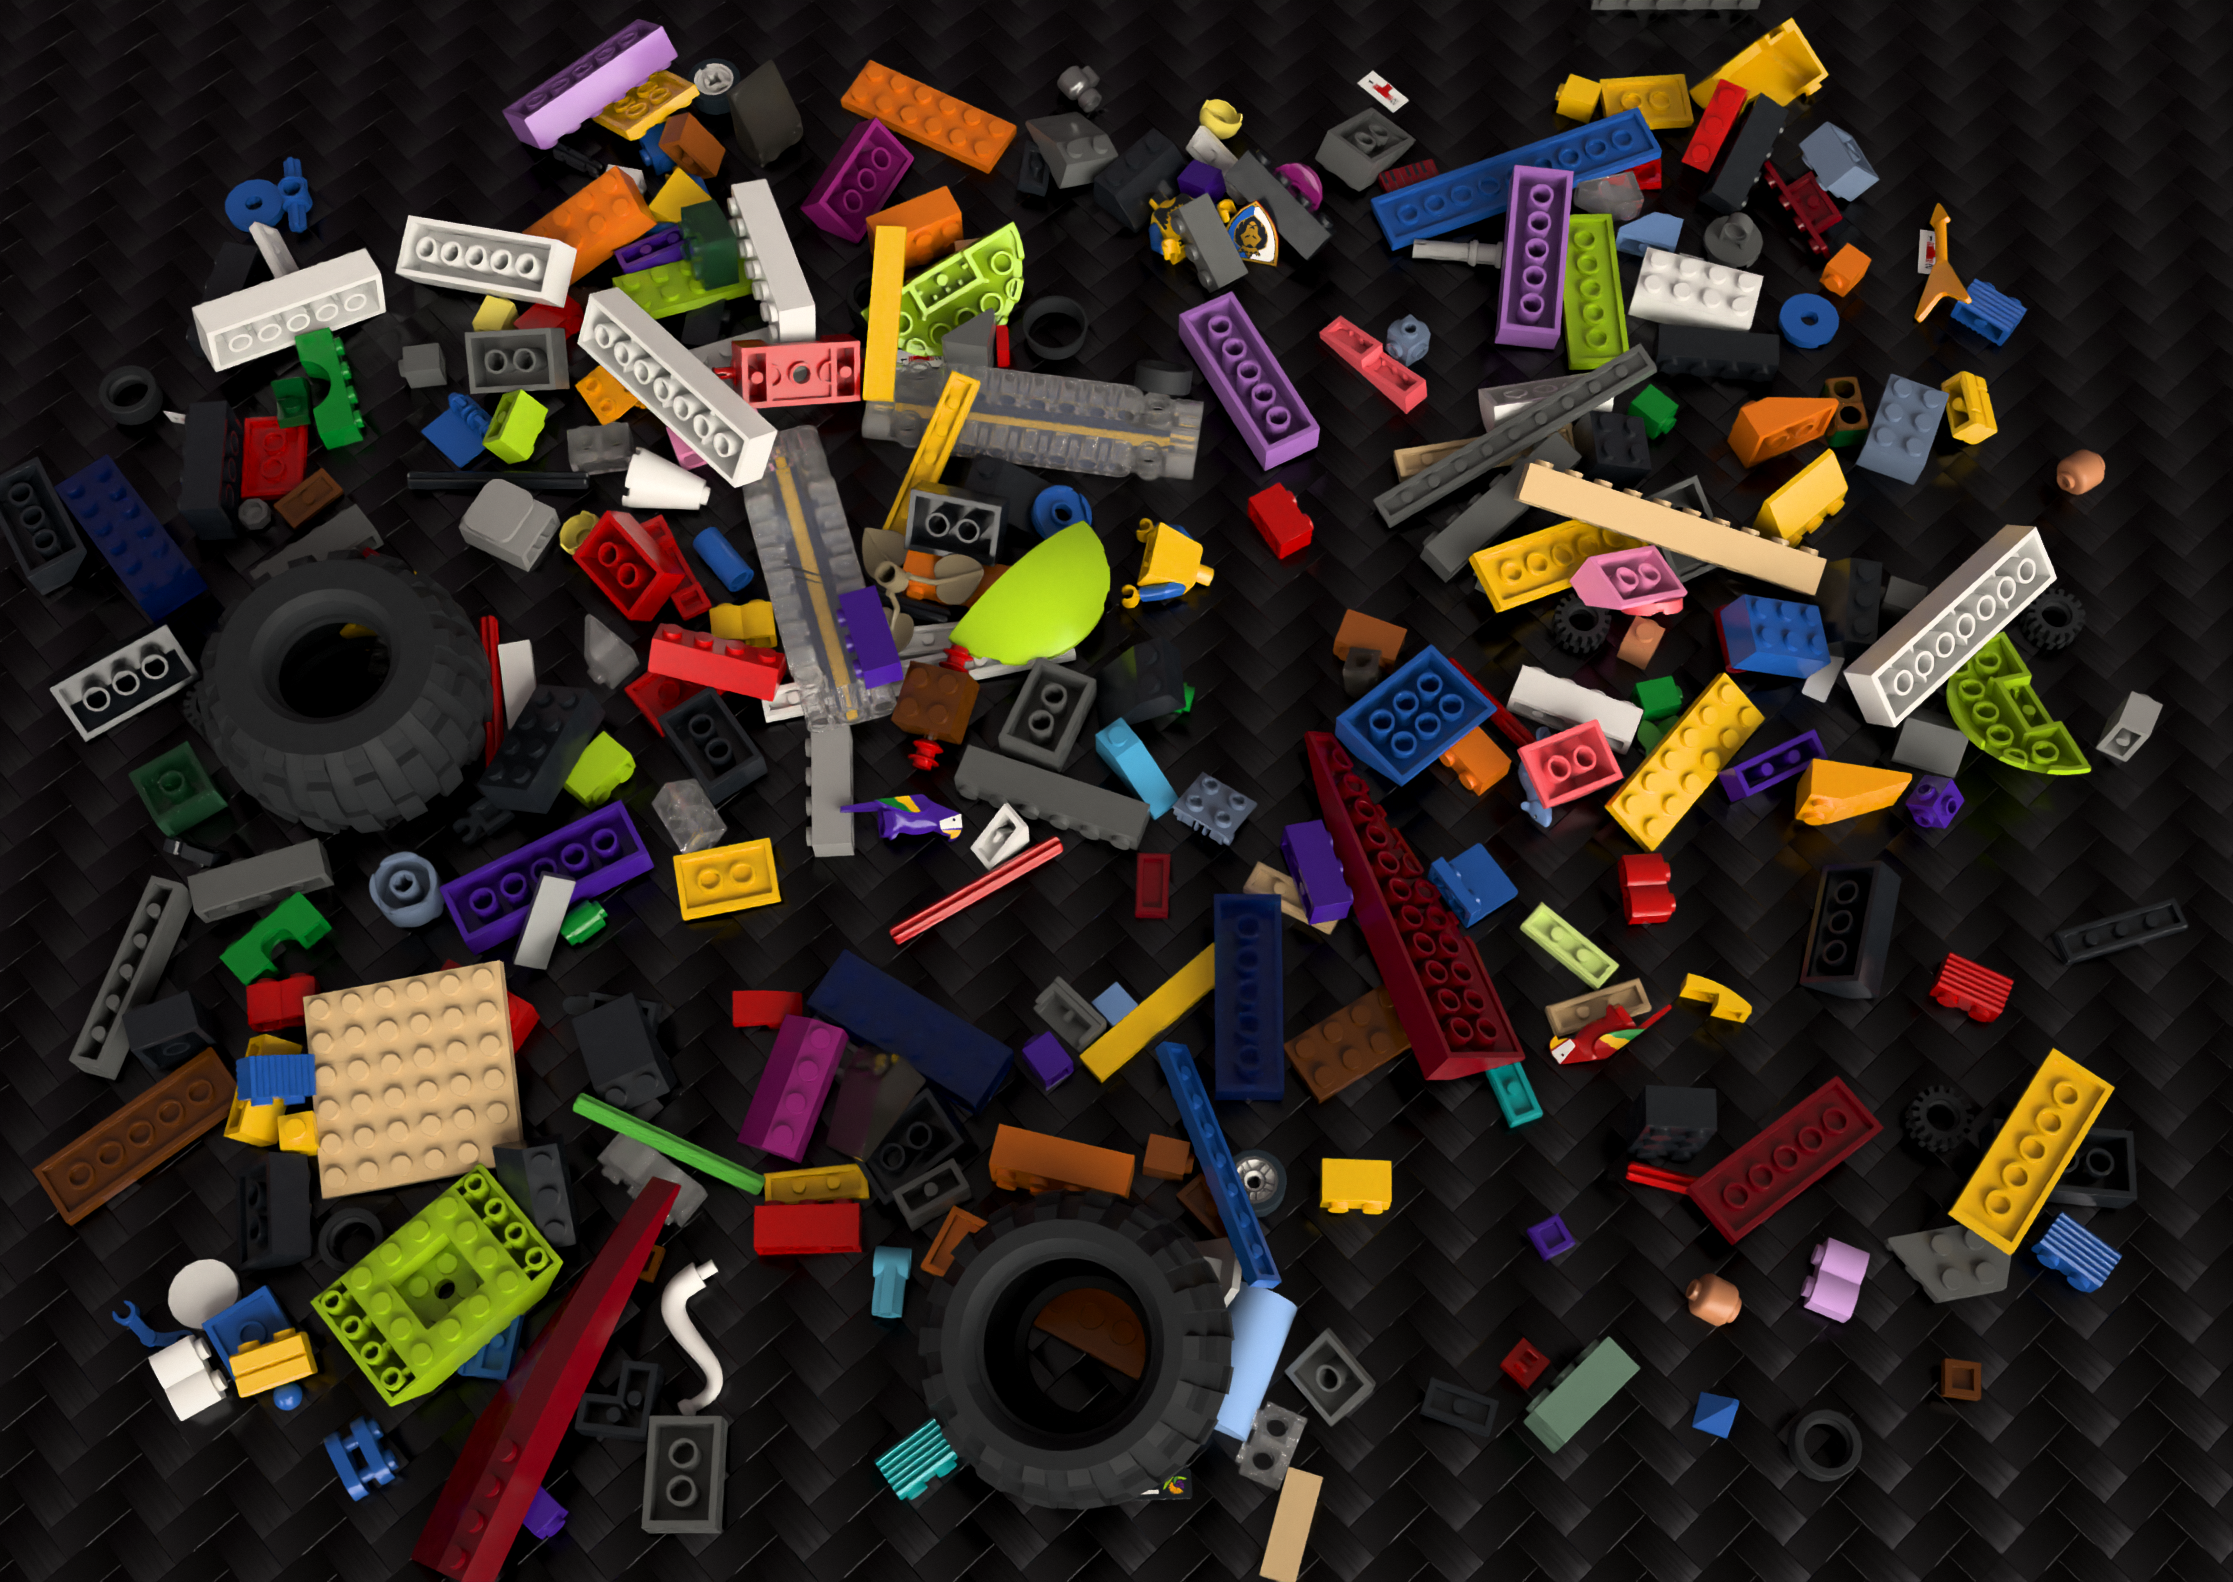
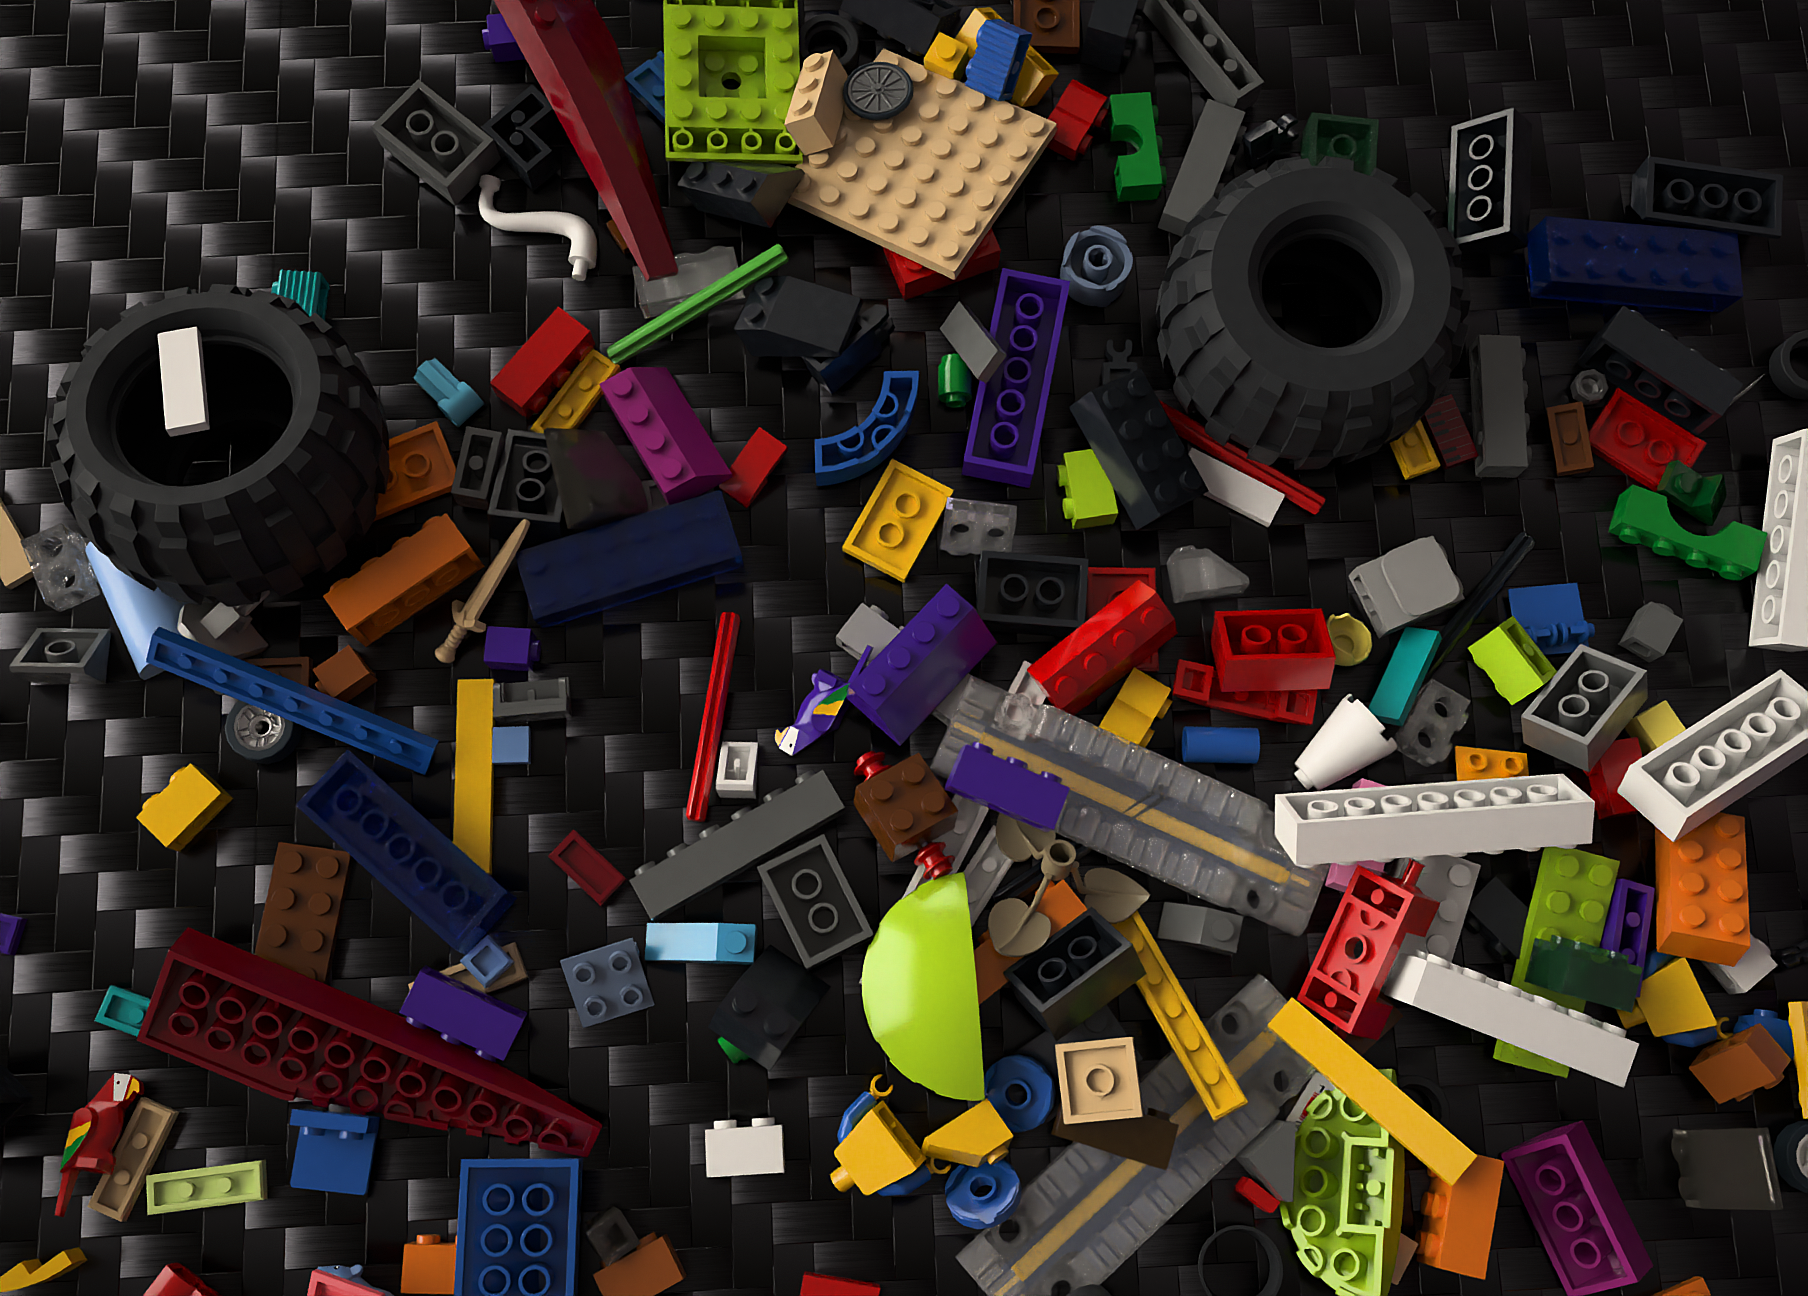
camera: 125 degrees right, 10 degrees up
none -> white tile [158,326,210,437]
none -> tan sword [435,519,530,663]
none -> medium blue tile [460,935,515,989]
none -> white brick [705,1117,785,1177]
none -> tan brick [784,50,848,156]
none -> blue brick [815,371,919,486]
none -> dark grey wheel [843,62,914,120]
none -> dark purple slope [846,584,997,746]
none -> yellow slope [921,1098,1014,1167]
none -> blue tile [945,1159,1021,1229]
none -> dark brown brick [1051,1100,1179,1171]
none -> tan tile [1055,1037,1143,1124]
none -> dark grey slope [1156,902,1243,956]
none -> teal tile [1368,626,1442,726]

